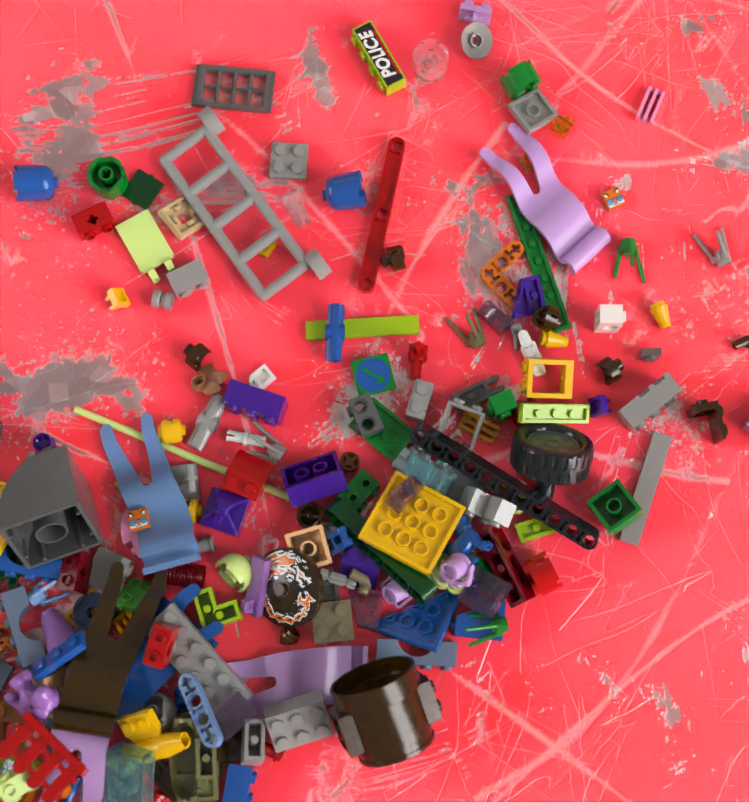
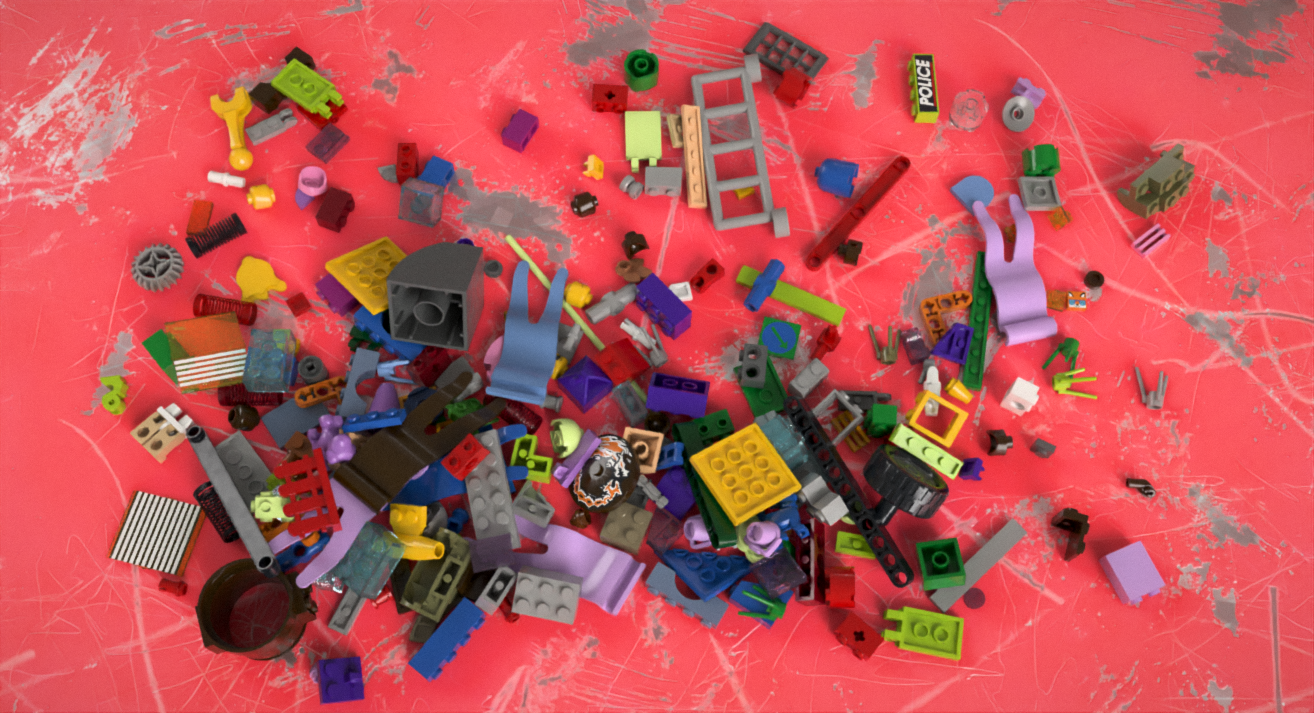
camera: 25 degrees right, 10 degrees down
blue cylinder [13,165,58,202] -> none
dark green piece [121,169,165,210] -> none
tile [127,507,151,532] -> none
medium blue beam [178,673,223,748] -> none
light grey plate [269,142,309,181] -> none
clear piece [280,188,311,227] -> none
dark brown cylinder [328,656,443,768] -> none
reddish brown wheel [340,452,360,473] -> none
dark tan arm [349,568,371,595] -> none
leg [386,474,424,514] -> none
dark brown piece [532,305,562,332] -> none
light grey wedge [616,371,682,432] -> none
yellow cone [649,300,671,329] -> none
none -> dark grey plate [484,260,503,278]
none -> magenta brick [501,109,539,154]
none -> light grey wing [513,479,555,528]
none -> dark brown head [570,191,599,218]
none -> clear light blue brick [611,380,648,428]
none -> light nougat tile [681,104,707,209]
none -> red leg [689,258,725,294]
none -> red brick [773,67,812,109]
none -> red brick [833,611,884,661]
none -> lime tile [881,606,964,661]
none -> medium blue tile [950,175,994,217]
none -> tile [963,588,986,609]
none -> clear yellow brick [1046,289,1066,312]
none -> lime plant [1052,368,1097,399]
none -> dark brown tile [1084,271,1104,290]
none -> olive piece [1117,143,1195,219]

